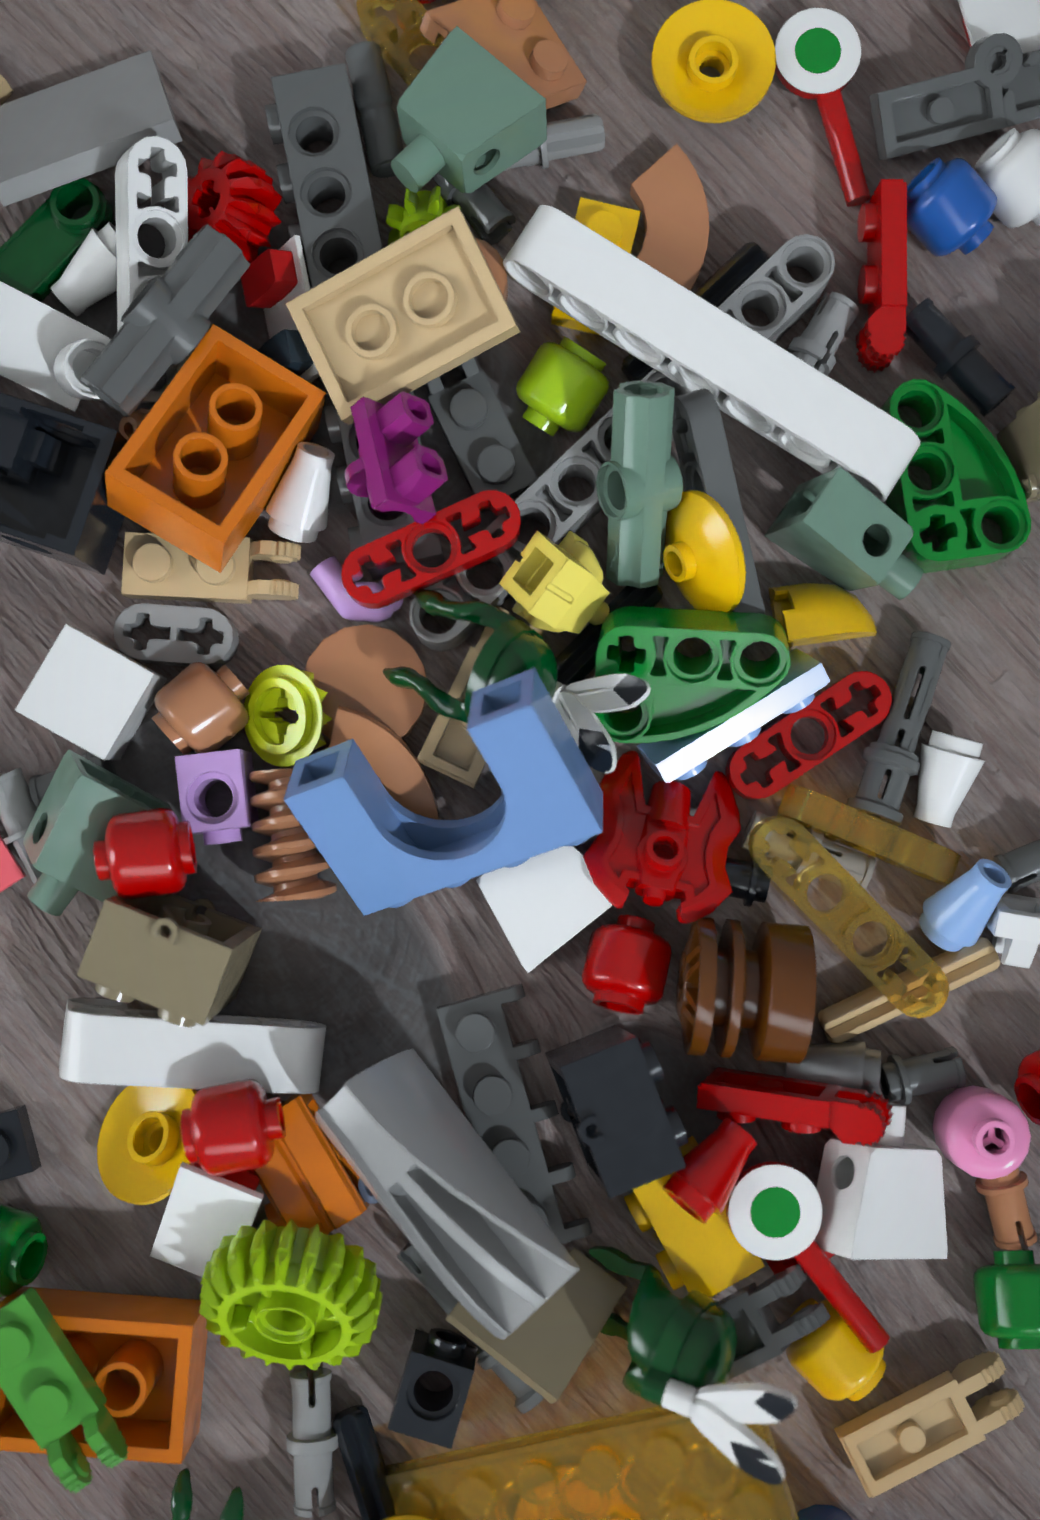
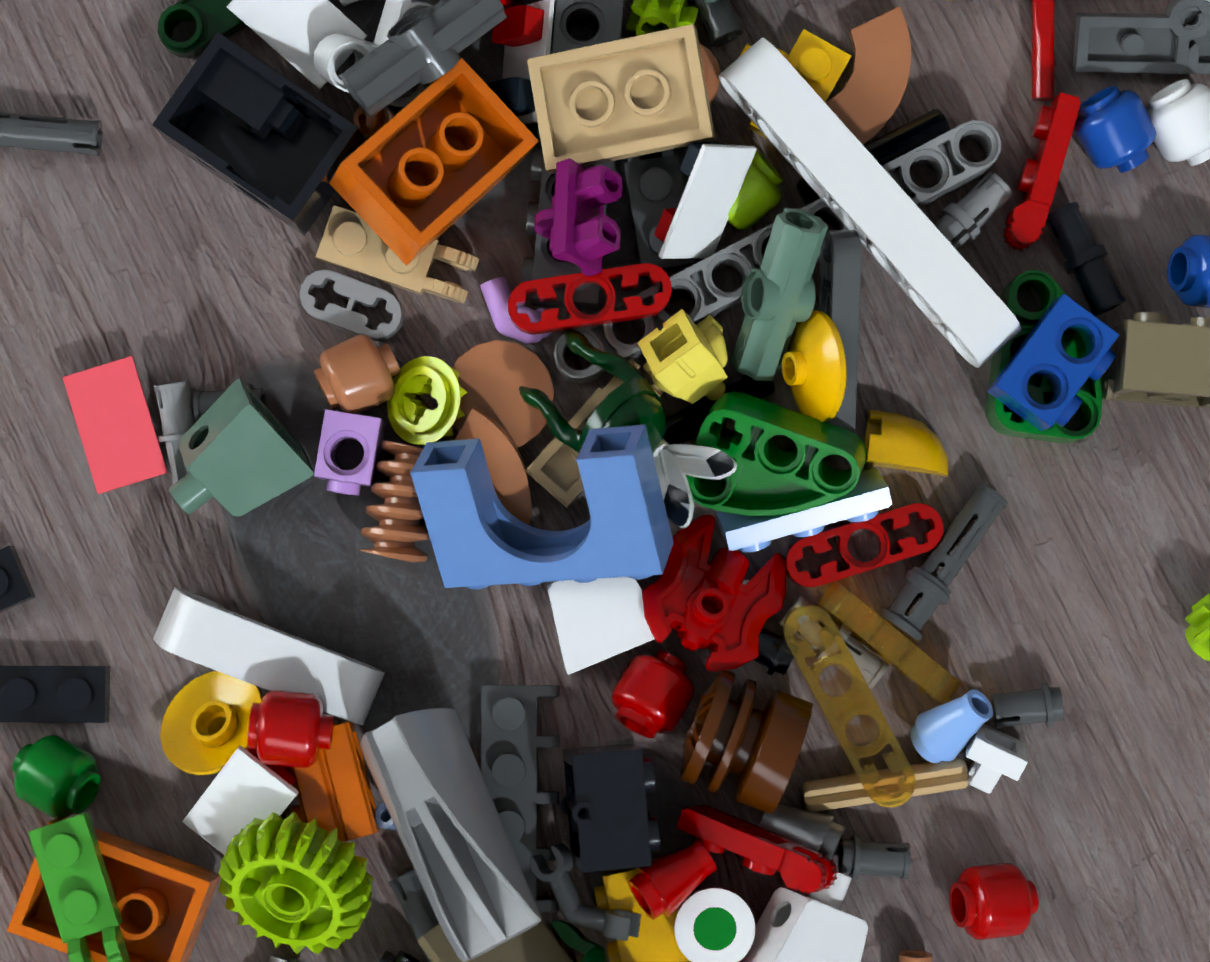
camera: 10 degrees right, 0 degrees up
white head [15,624,167,760] -> none
dark tan brick [76,893,262,1027] -> none
red head [93,808,197,900] -> none
white cone [266,442,335,543] -> none
sand green torso [764,467,924,600] -> none
white cone [913,730,985,828] -> none
bright pink head [932,1086,1031,1179] -> none
none -> dark grey arm [530,843,641,941]
none -> white piece [654,142,757,259]
none -> blue brick [987,294,1120,431]

